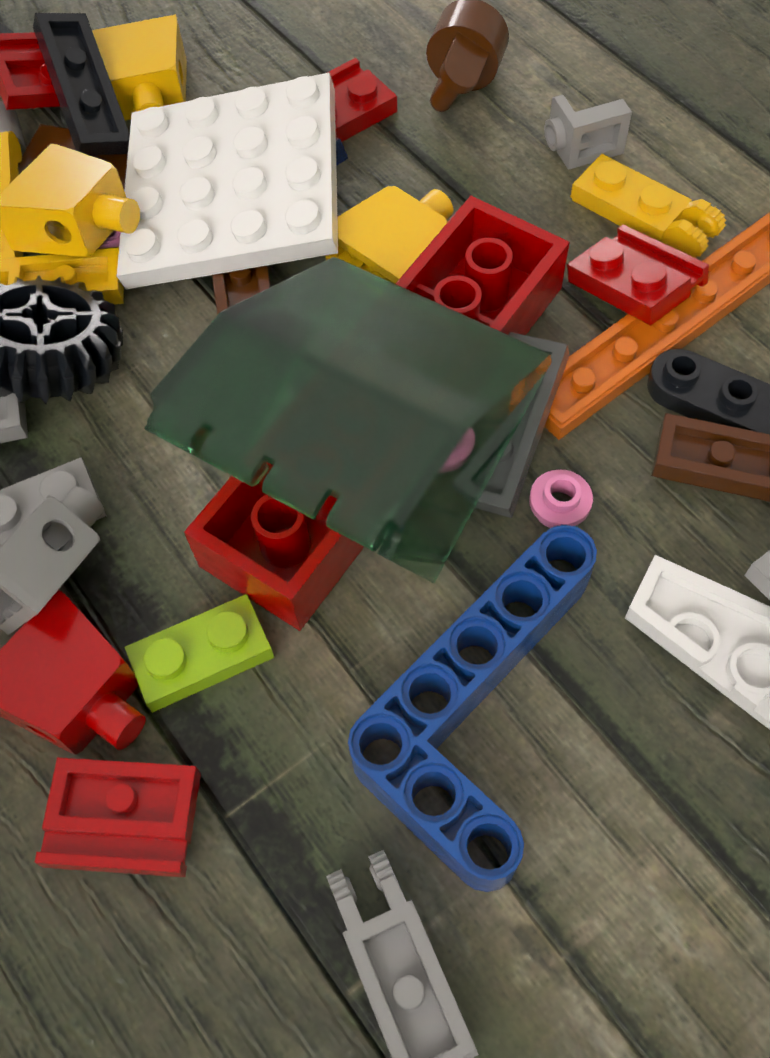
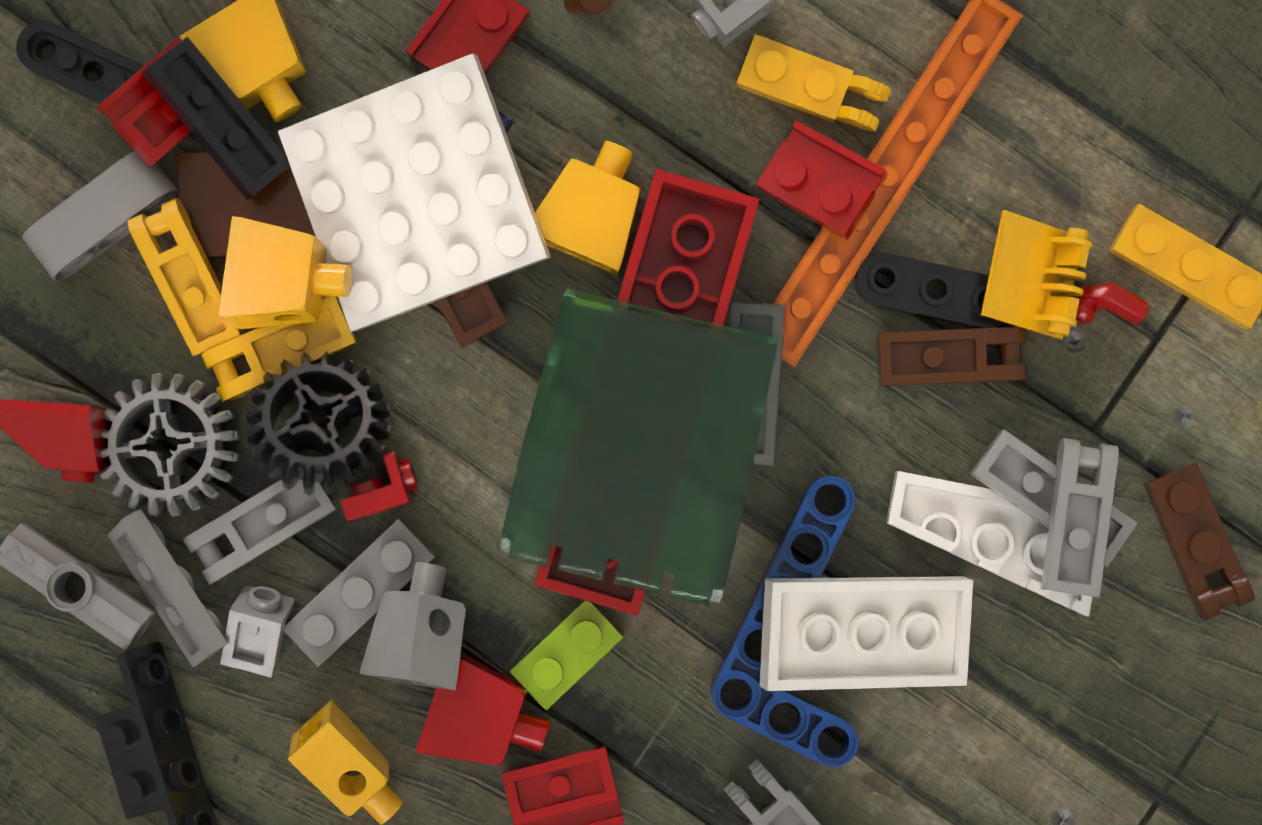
camera: 20 degrees left, 25 degrees up
bright pink plate [529,470,593,528] -> none
none -> red bracket [340,451,419,521]
none -> white plate [760,576,973,691]

